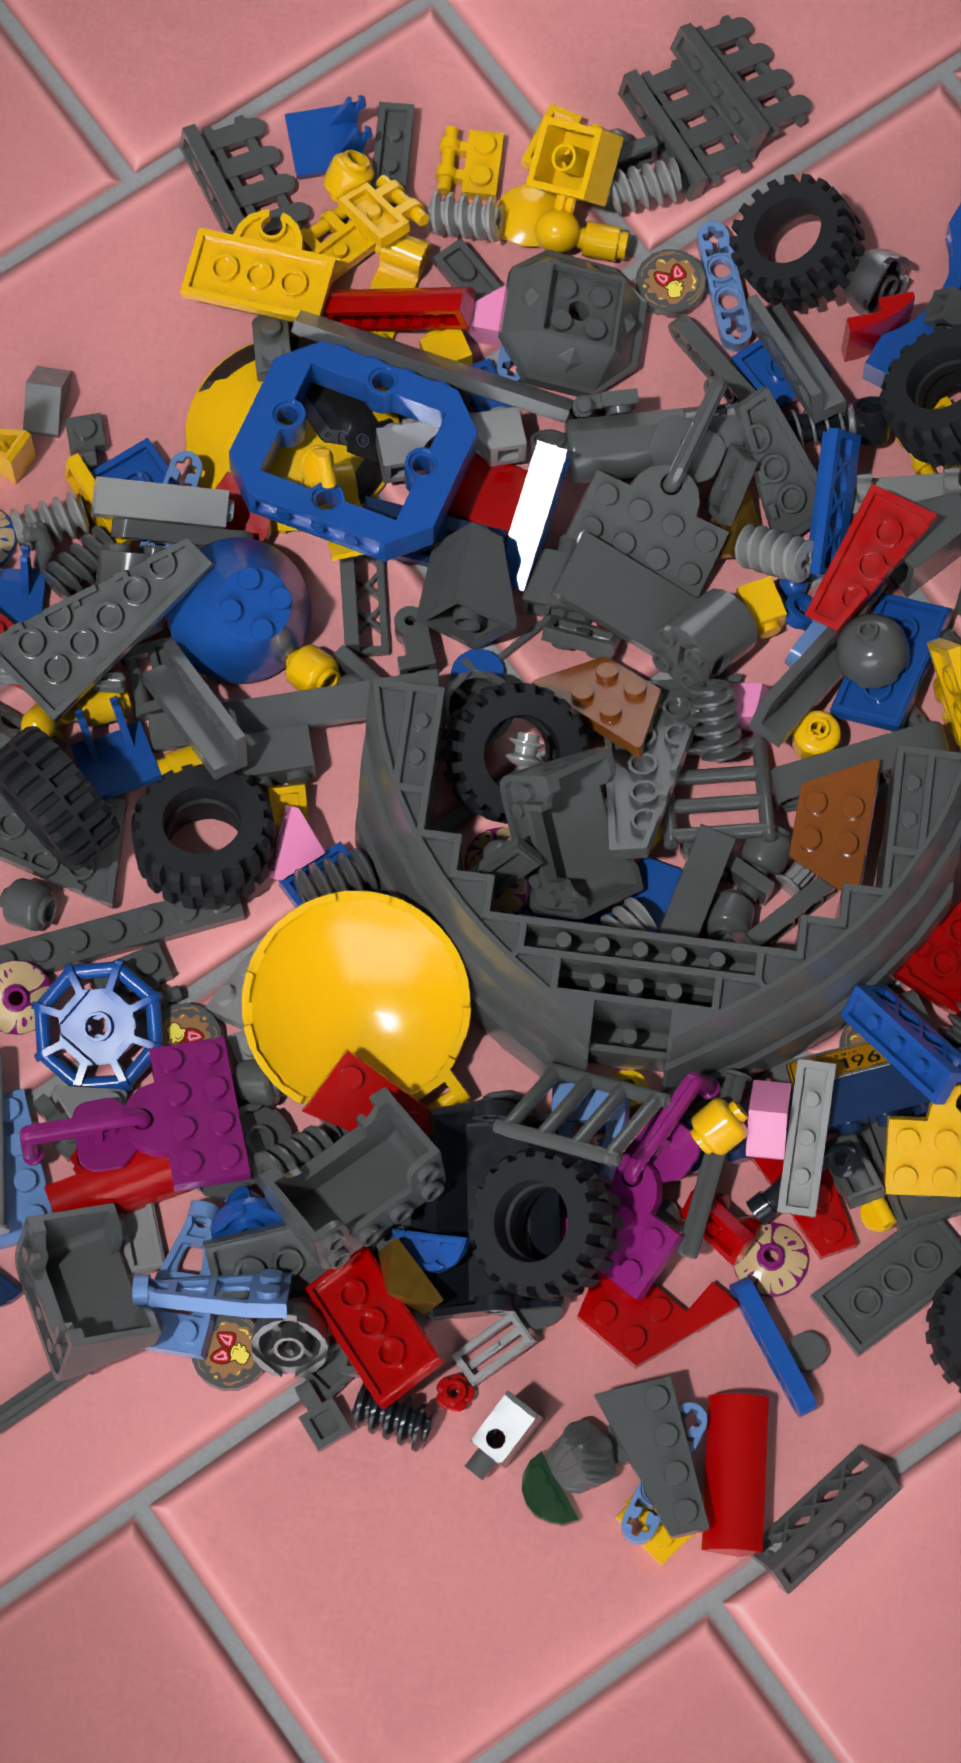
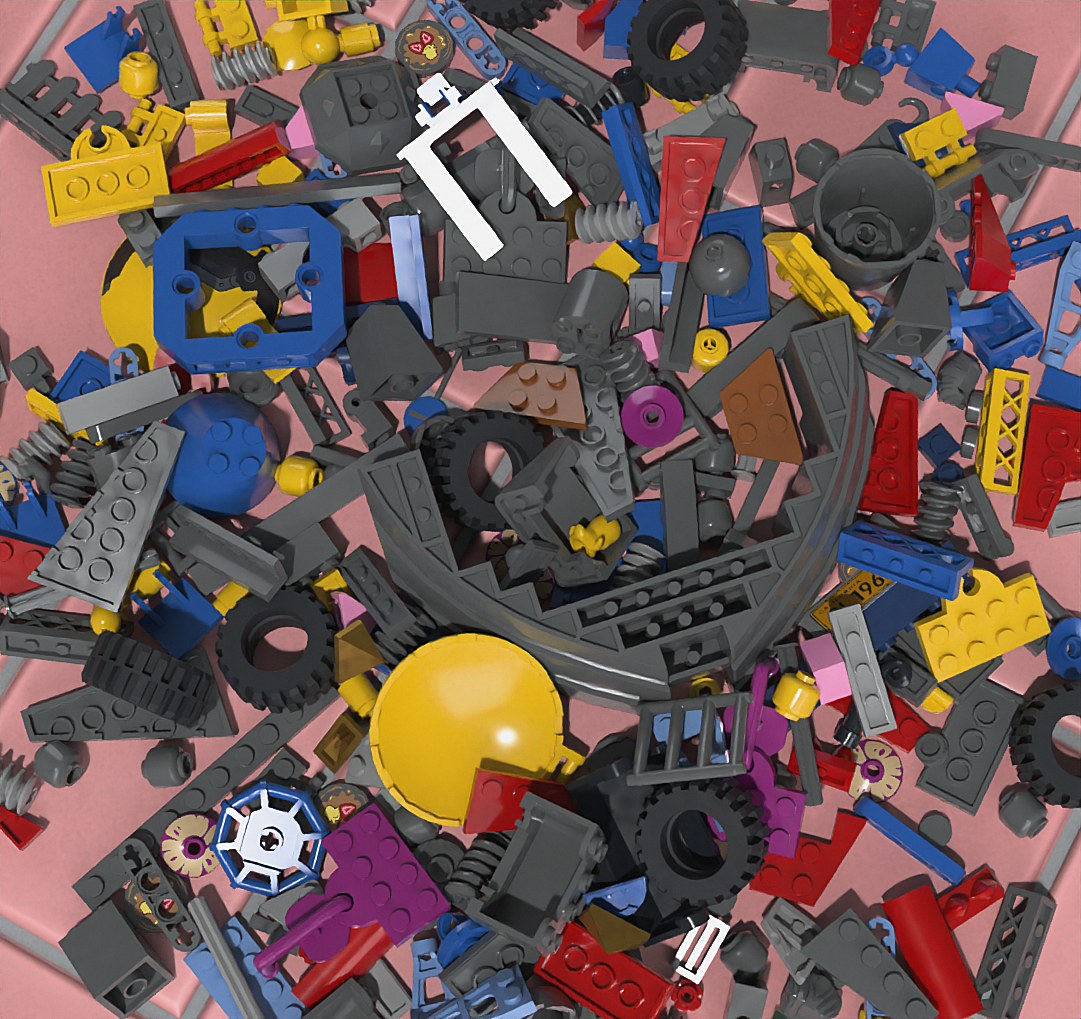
camera: 25 degrees left, 5 degrees up
yellow plate [300,445,337,489] -> none
yellow plate [338,175,430,249] -> none
light grey wheel [505,732,546,767] -> none
none -> dark grey hair [226,370,280,408]
none -> pearl gold slope [313,711,367,774]
none -> pearl gold slope [334,619,385,684]
none -> dark blue tile [335,346,357,386]
none -> dark grey plate [336,547,417,641]
none -> yellow brick [338,672,378,720]
none -> piece [397,73,572,260]
none -> yellow animal [569,514,621,559]
none -> magenta dish [621,385,684,448]
none -> dark grey plate [629,274,660,336]
none -> dark grey head [720,930,769,980]
none -> light grey wing [760,896,824,985]
none -> dark grey tile [915,732,949,767]
none -> red tile [936,867,1005,931]
none -> dark grey head [999,790,1048,839]

